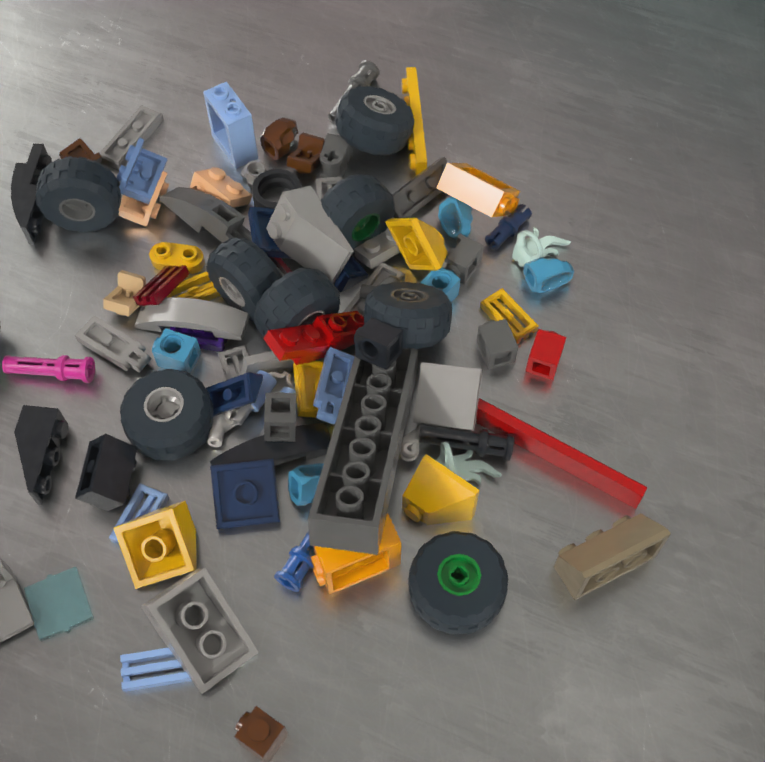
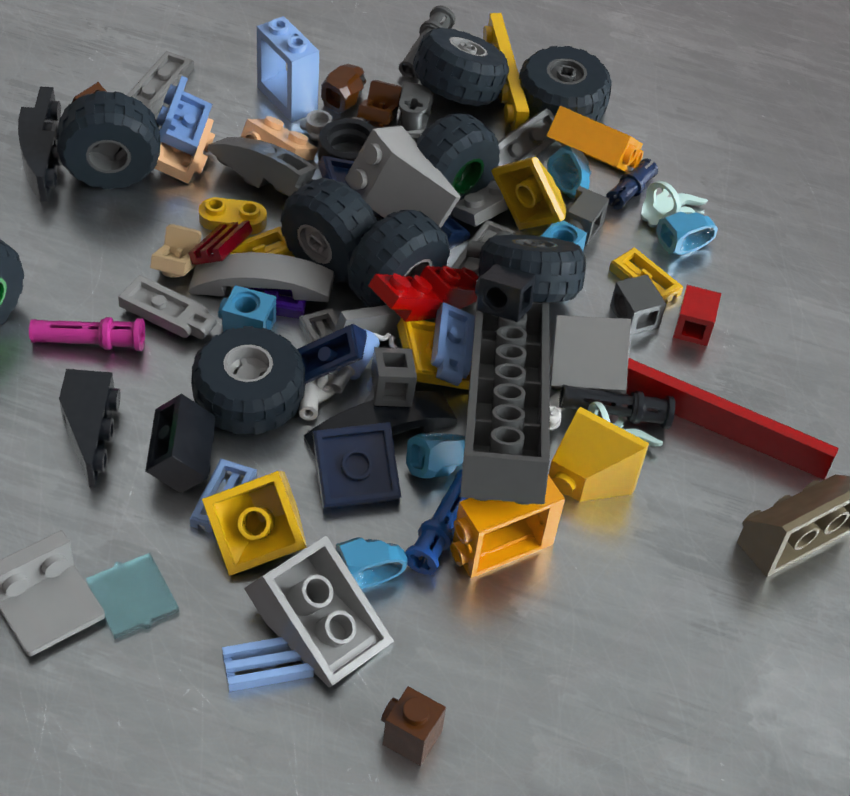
camera: 10 degrees left, 10 degrees down
black wheel [408,531,508,635] -> none
none -> dark azure rock [336,537,408,589]
none -> black wheel [519,46,612,122]

